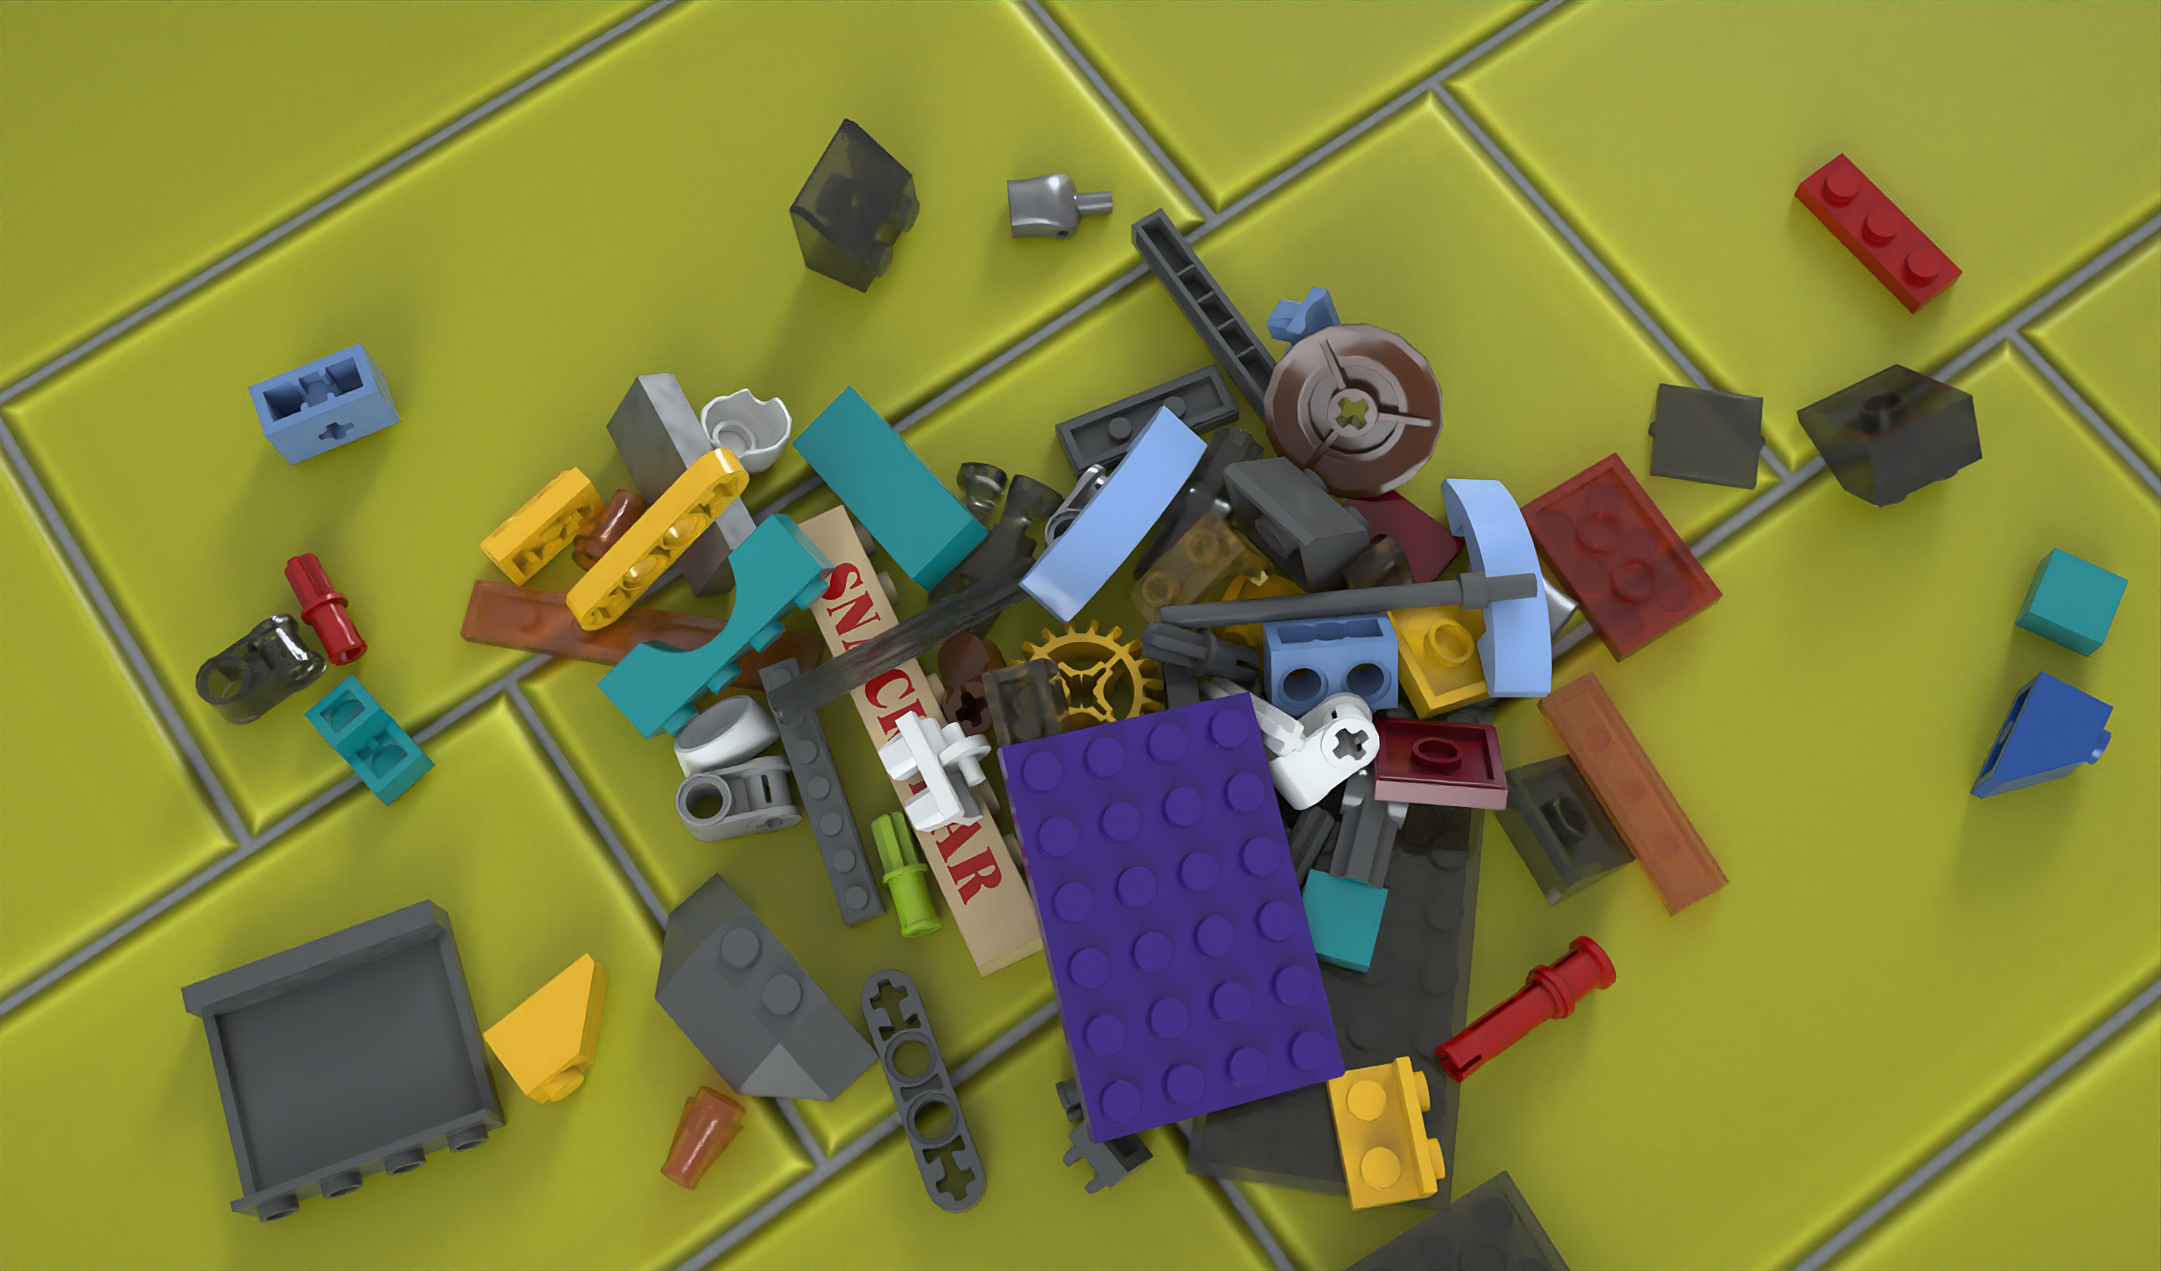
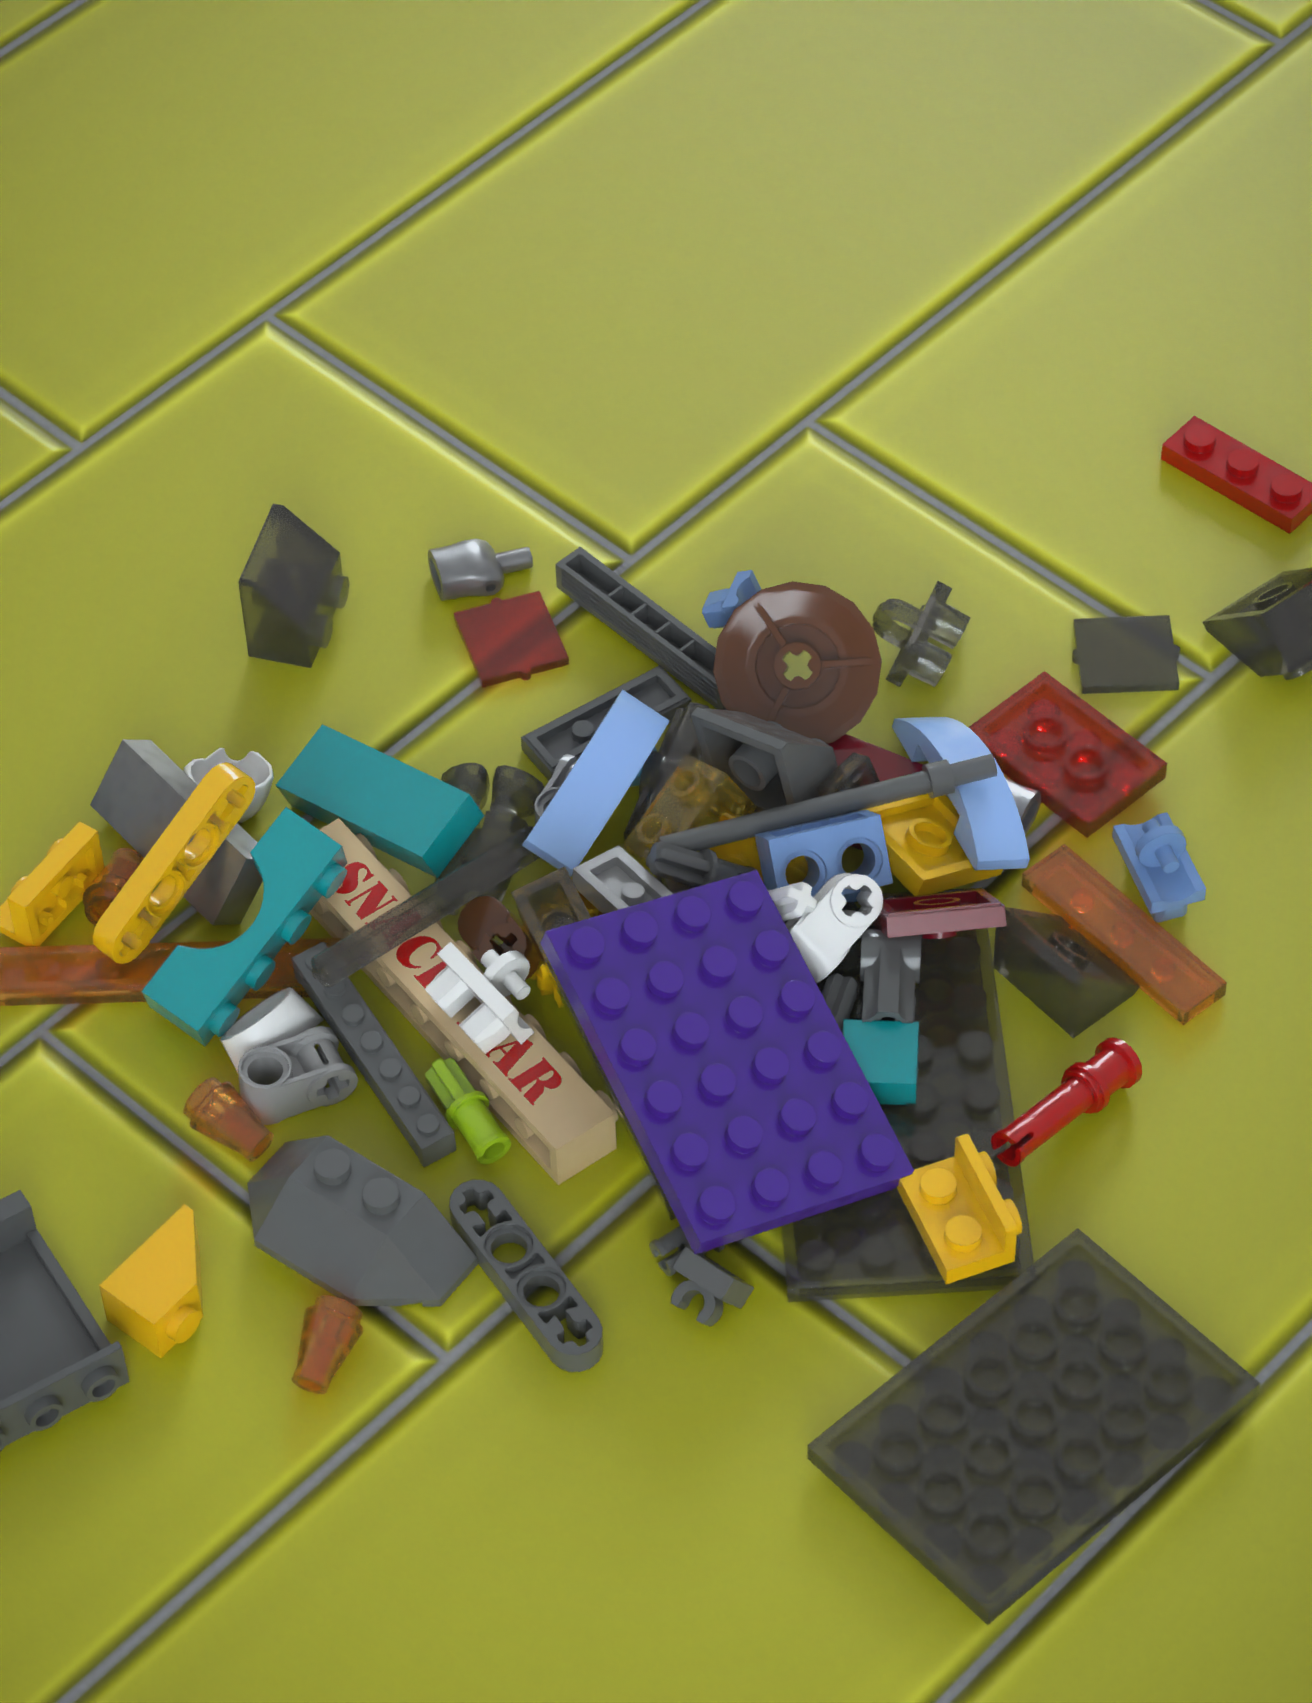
camera: 15 degrees left, 20 degrees down
none -> clear orange cone [183,1077,274,1162]
none -> clear red piece [454,591,569,688]
none -> light grey plate [572,845,673,914]
none -> clear smoke hips [872,581,971,687]
none -> medium blue hips [1112,812,1206,922]

